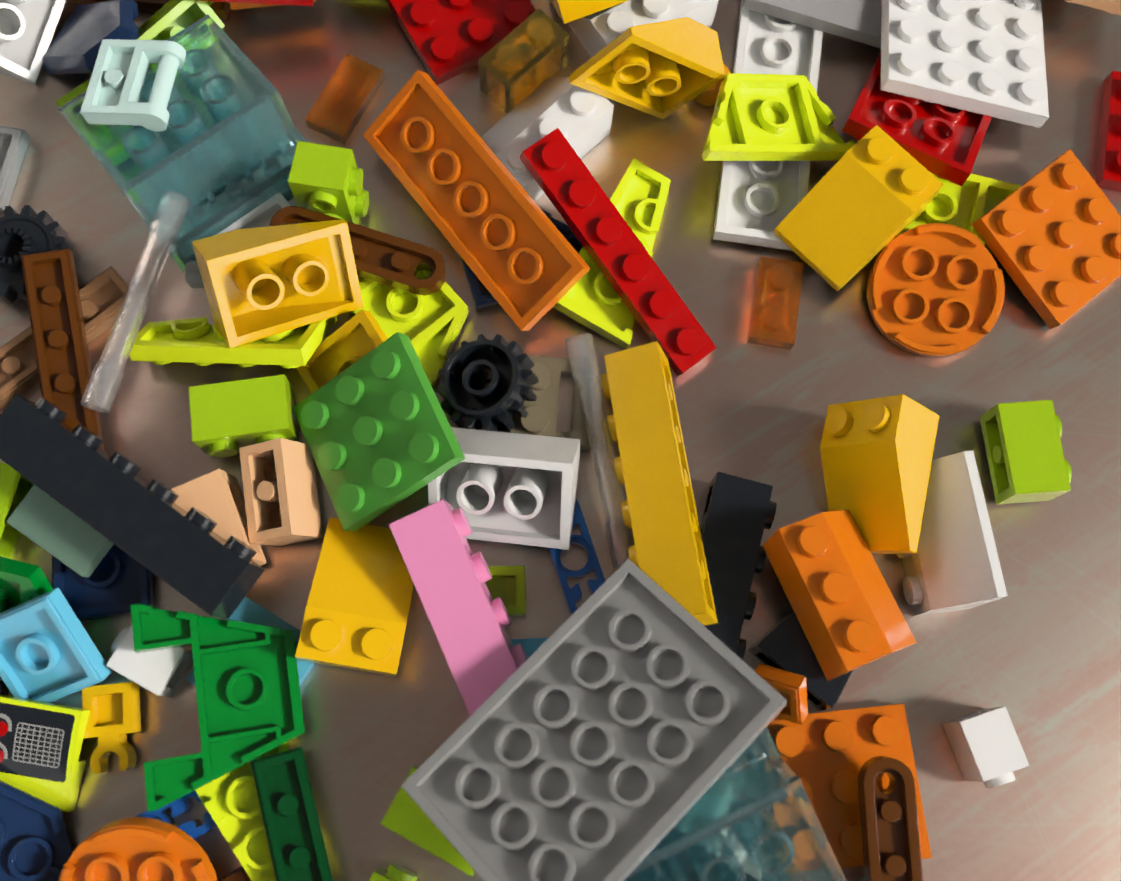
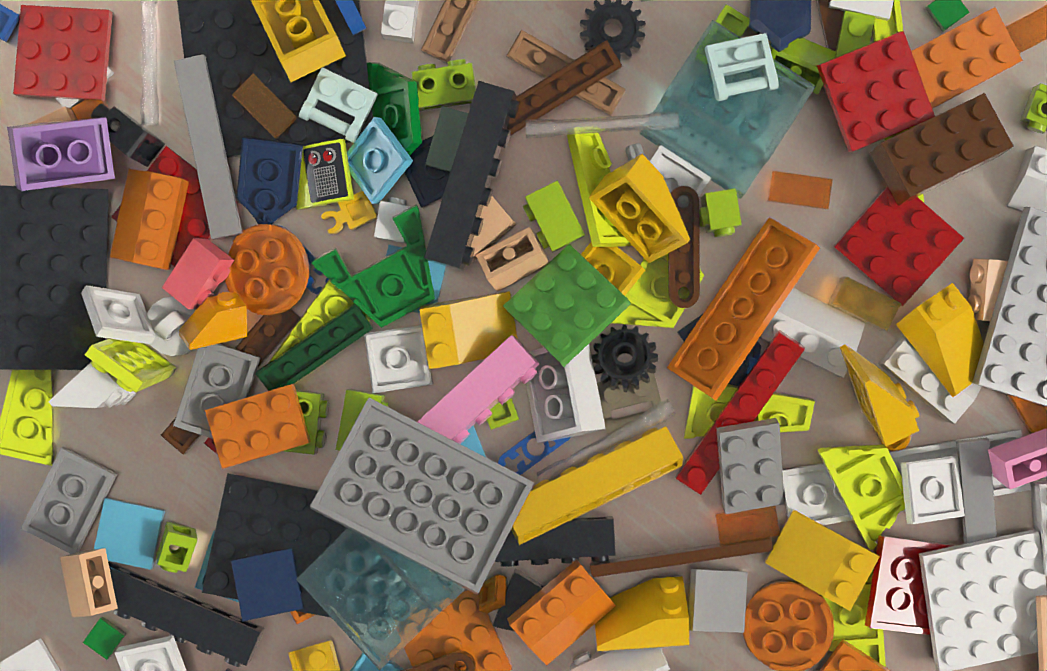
camera: 75 degrees right, 15 degrees up
none -> white plate [364,325,433,393]
none -> reddish brown tile [590,536,773,578]
none -> light grey tile [688,569,748,633]
none -> light grey plate [716,418,784,514]
none -> white plate [900,455,965,524]

